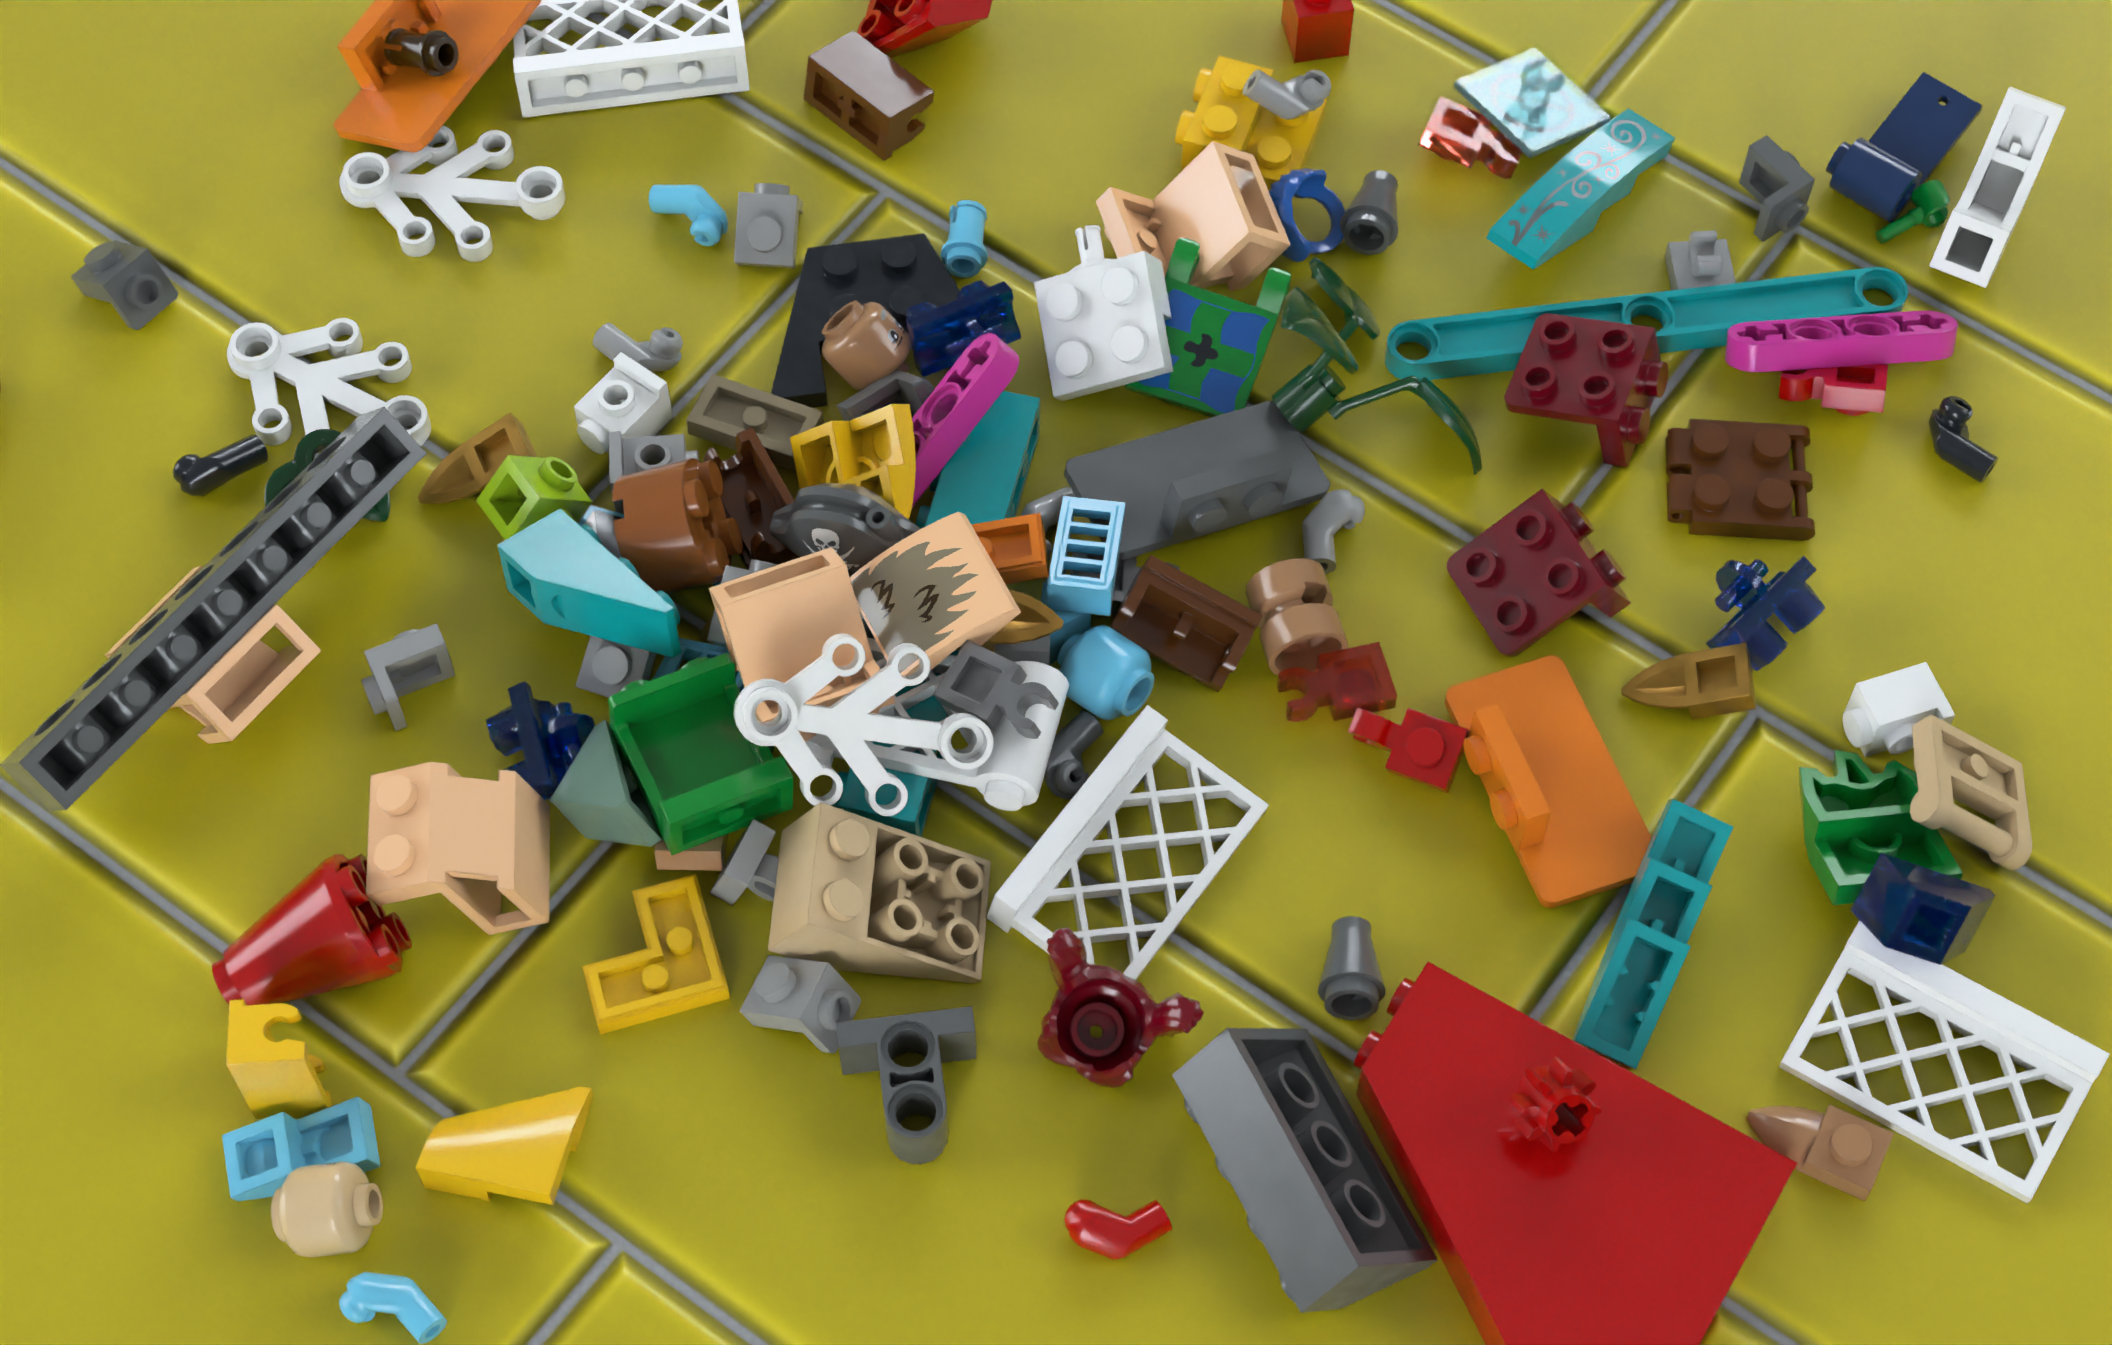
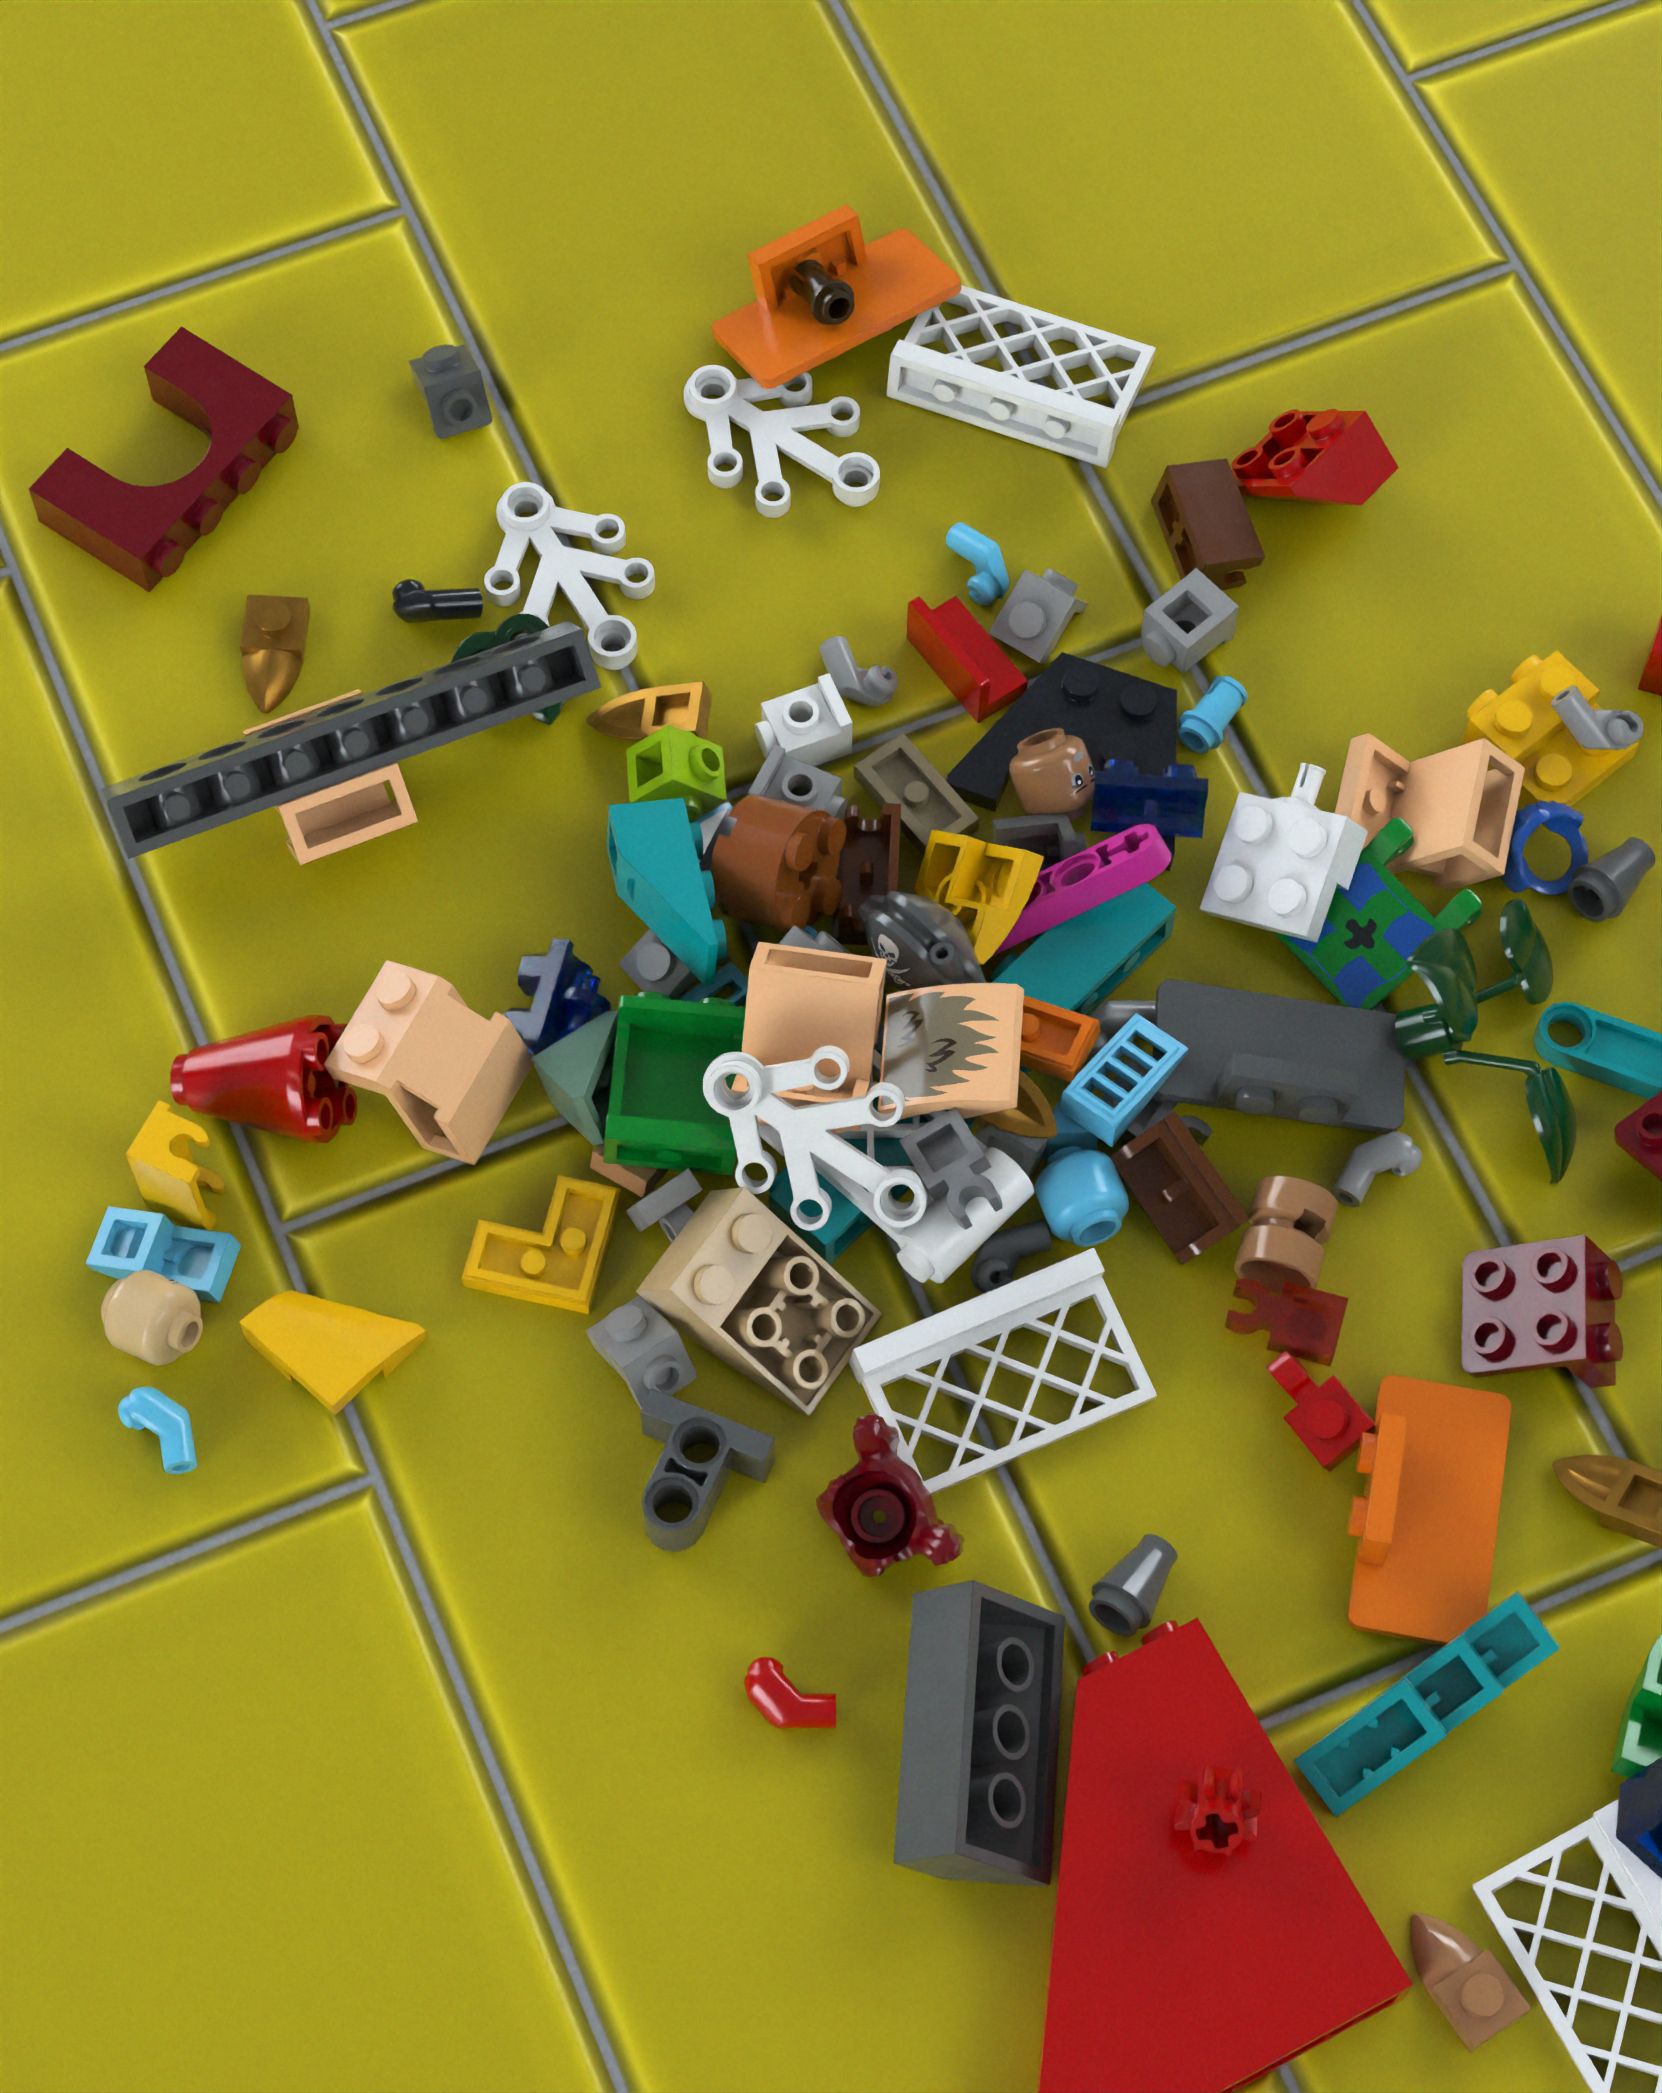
camera: 30 degrees right, 5 degrees up
light grey bracket [361,623,455,731] -> none
none -> pearl gold plate [240,595,310,713]
none -> red panel [906,596,1028,723]
none -> light grey brick [1141,568,1239,674]

